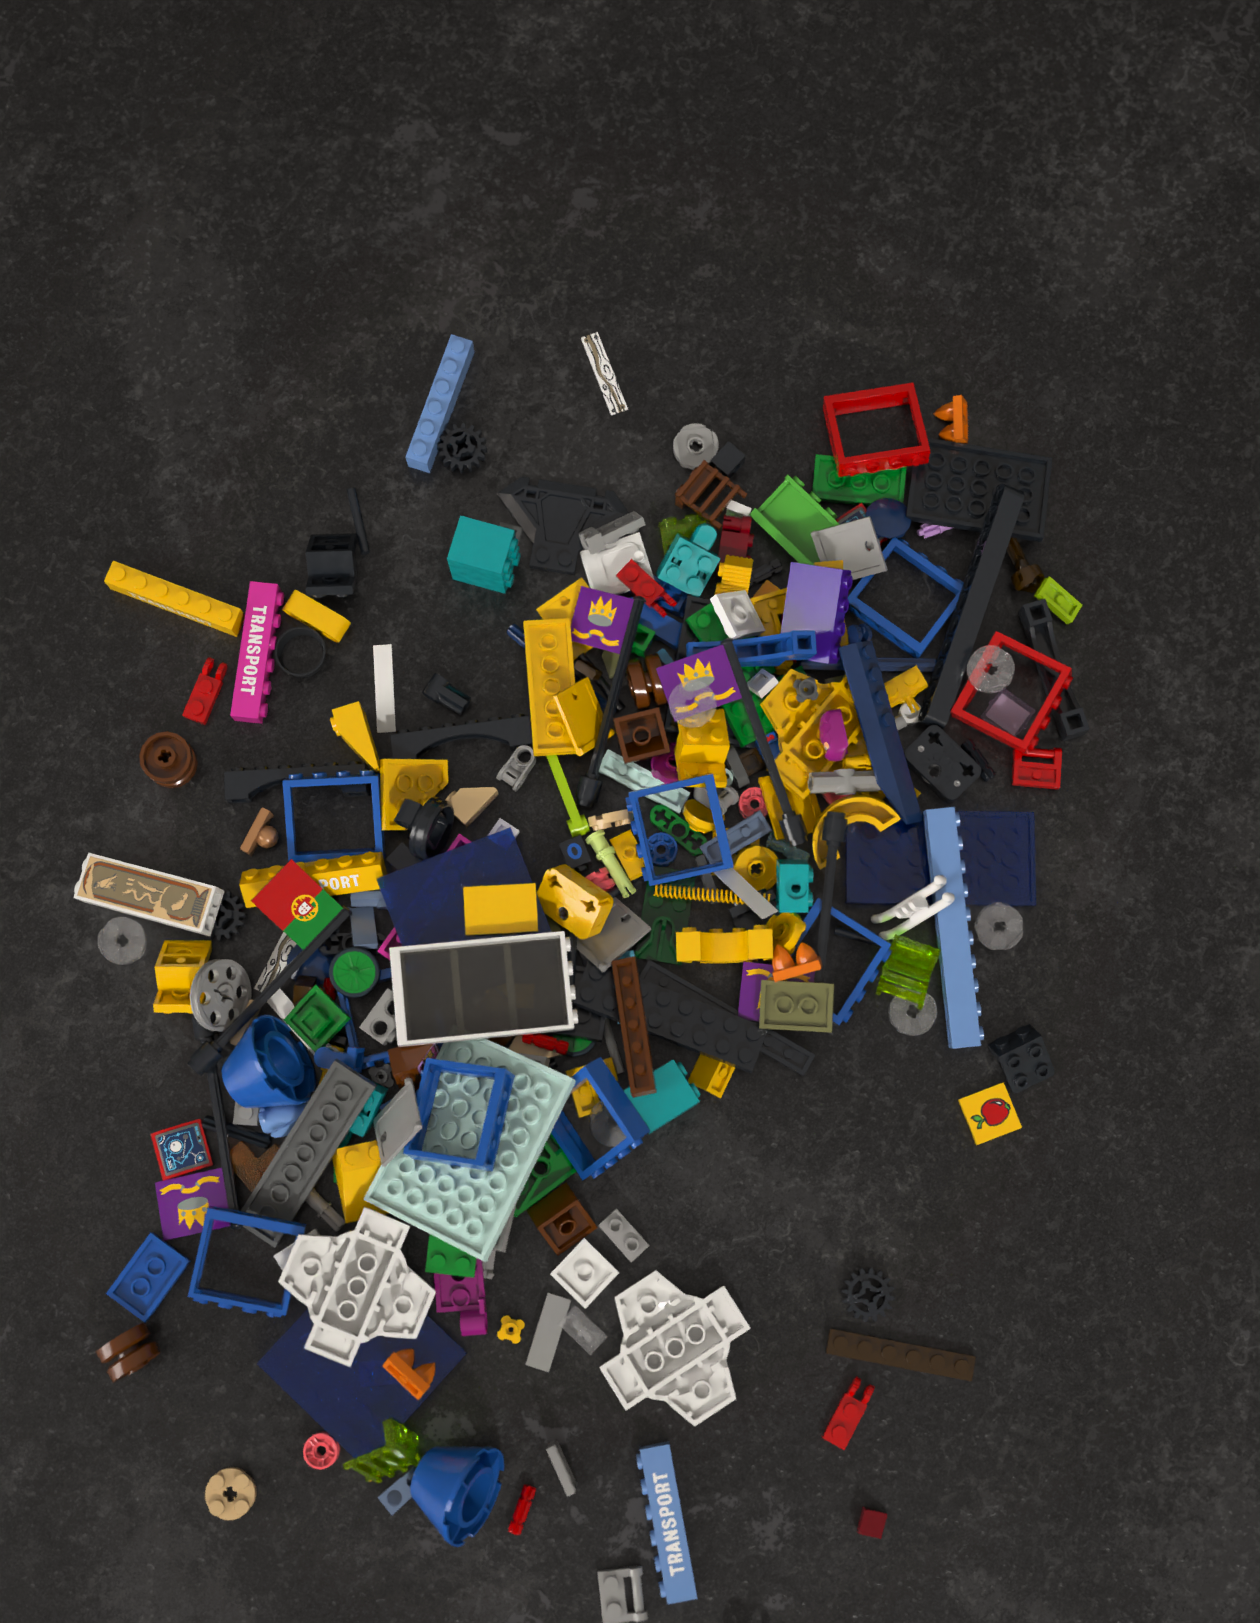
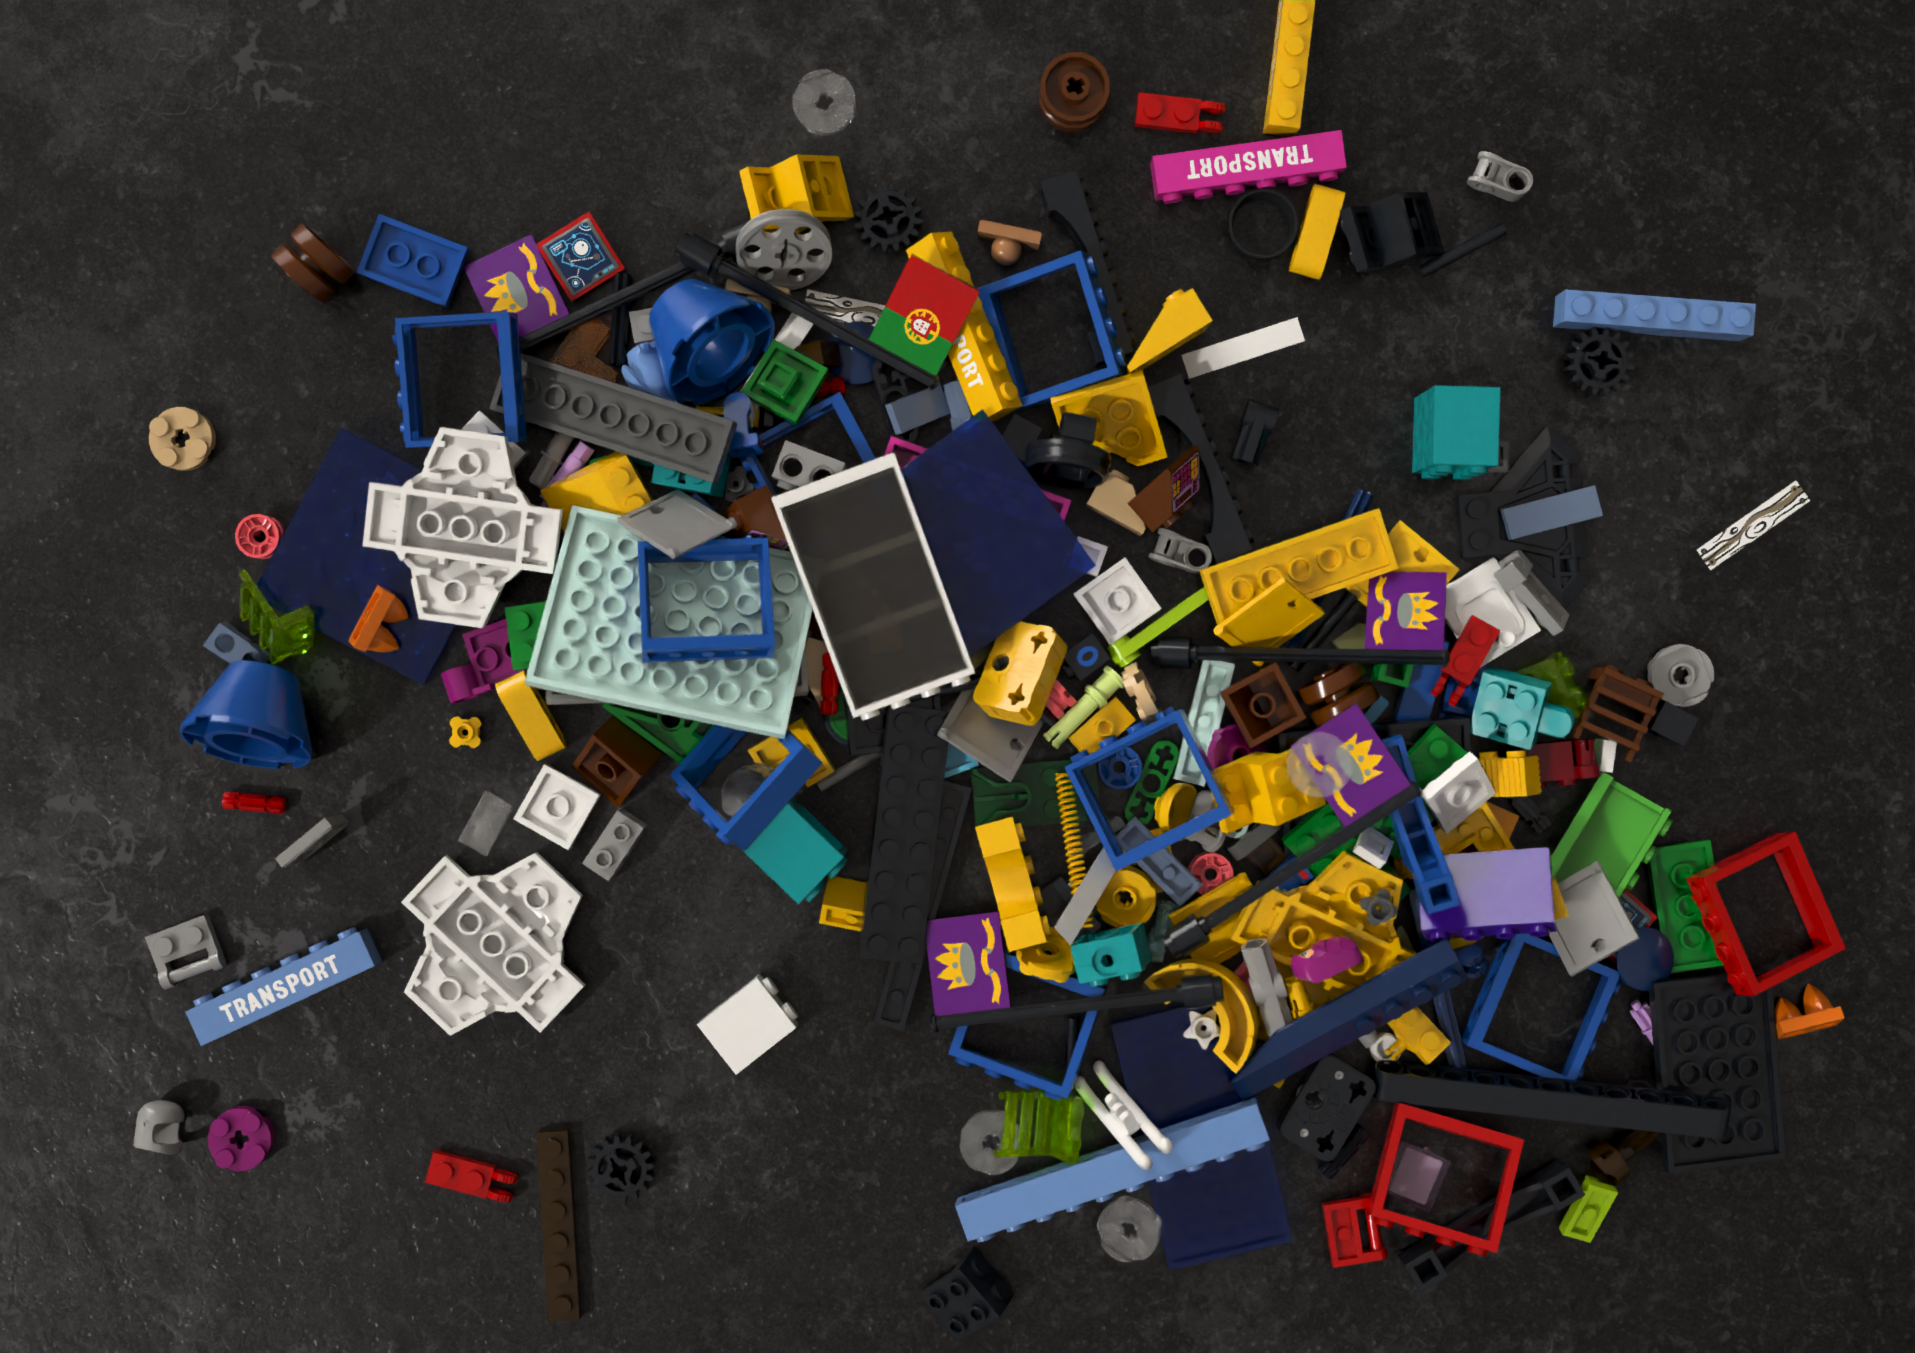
camera: 80 degrees right, 10 degrees up
brick [73,853,225,936] -> none
green wheel [329,947,380,997] -> none
yellow tile [463,883,538,936] -> none
light grey tile [525,1292,571,1372] -> none
dark brown tile [574,660,603,680] -> none
reddish brown plate [612,956,657,1098] -> none
olive plate [759,980,835,1033] -> none
orange tile [772,942,822,982] -> none
dark red slope [857,1506,888,1539] -> none
yellow tile [958,1082,1022,1145] -> none
clear plate [967,645,1015,693] -> none
none -> magenta plate [208,1106,275,1171]
none -> yellow beam [495,670,567,761]
none -> lavender piece [540,440,595,508]
none -> white brick [697,974,798,1075]
none -> white plate [1073,558,1162,645]
none -> reddish brown slope [1127,445,1200,532]
none -> white plate [1183,1009,1221,1050]
none -> light grey piece [1467,151,1533,202]
none -> sand blue tile [1501,485,1603,540]

